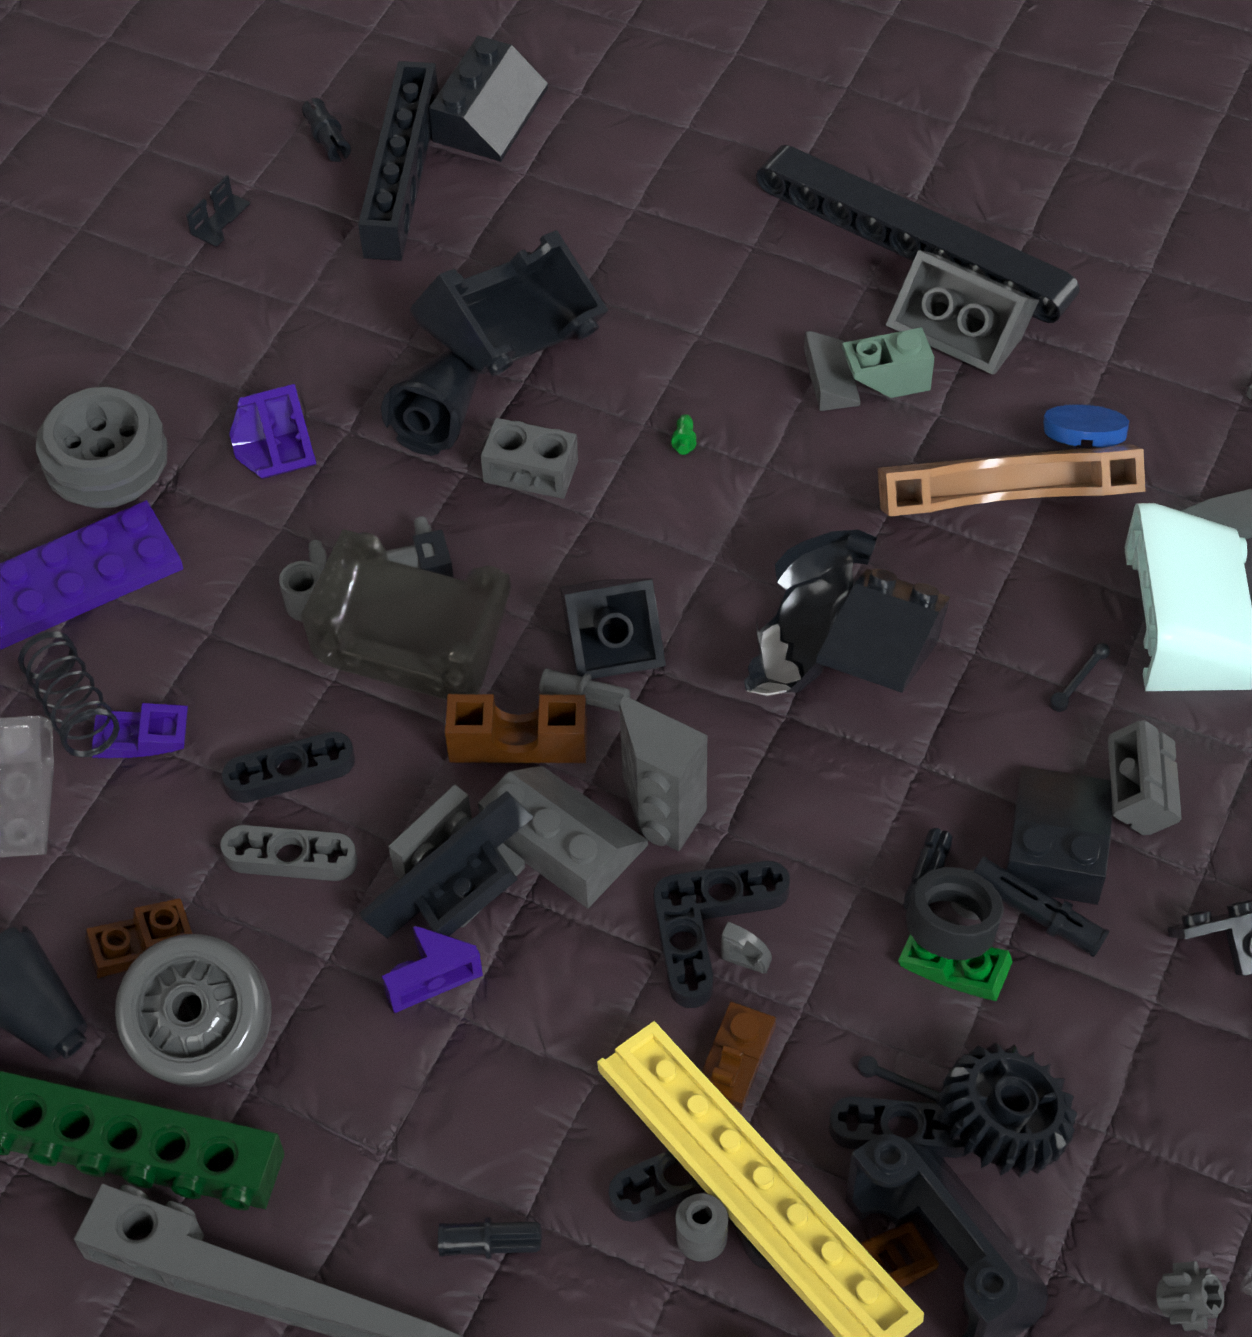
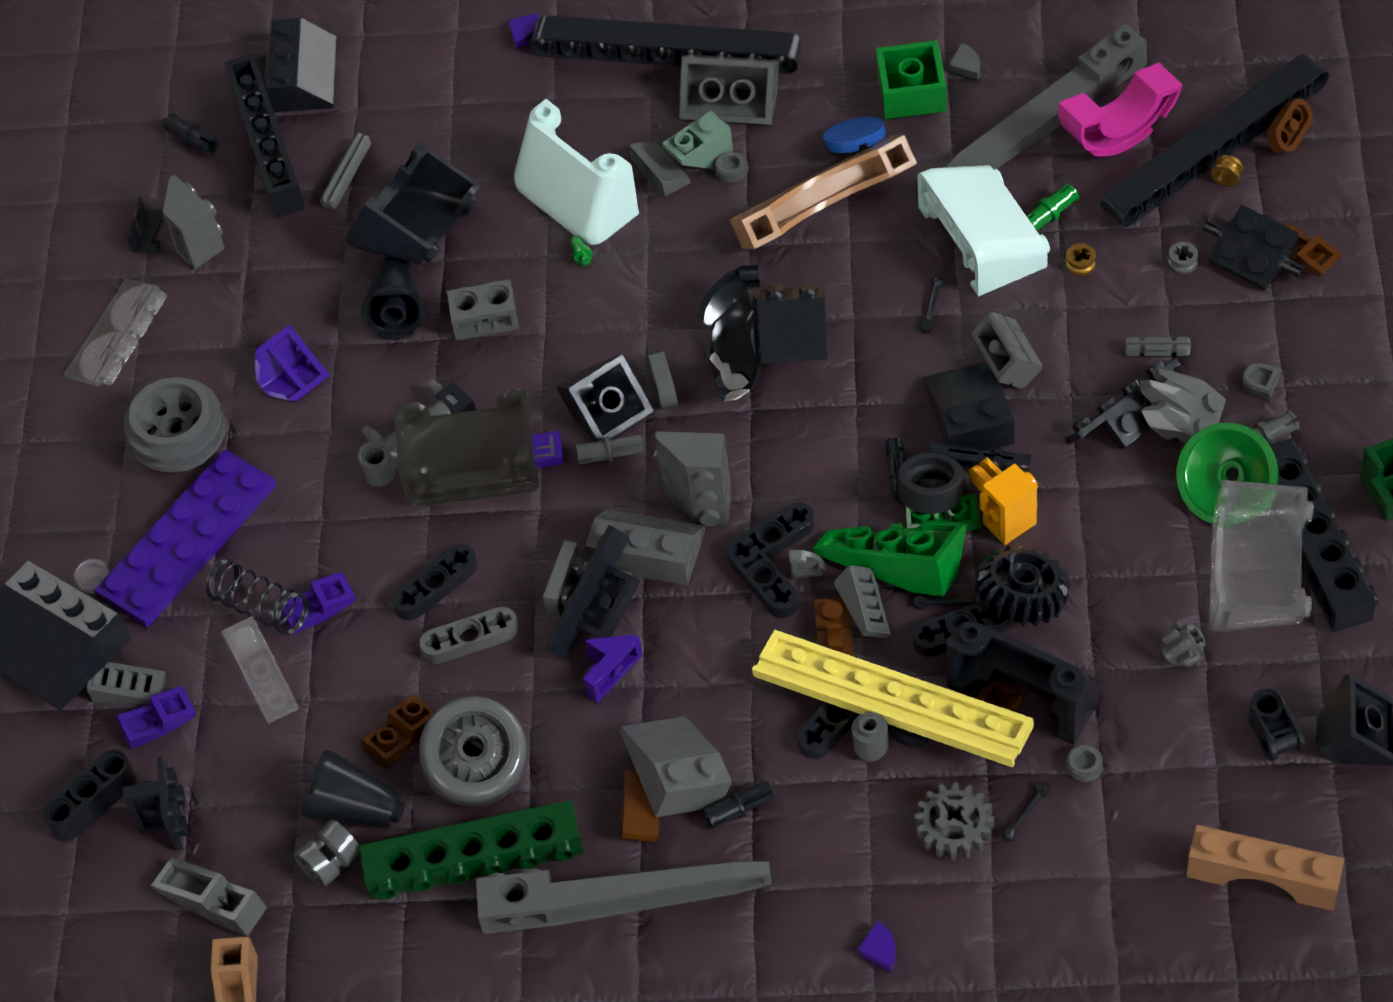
camera: 20 degrees left, 0 degrees up
reddish brown arch [445,694,587,763] -> none
none -> clear windscreen [65,278,167,387]
none -> dark grey slope [163,175,225,269]
none -> dark grey axle [320,133,371,210]
none -> dark purple tile [509,13,539,48]
none -> light aqua windscreen [514,99,639,245]
none -> dark purple tile [527,431,564,469]
none -> dark grey slope [619,716,732,818]
none -> reddish brown slope [621,770,659,842]
none -> dark grey beam [647,351,678,409]
none -> dark grey tile [715,152,747,183]
none -> green wedge [813,520,966,596]
none -> dark grey slope [834,566,891,638]
none -> green brick [876,40,947,119]
none -> light orange brick [968,458,1038,545]

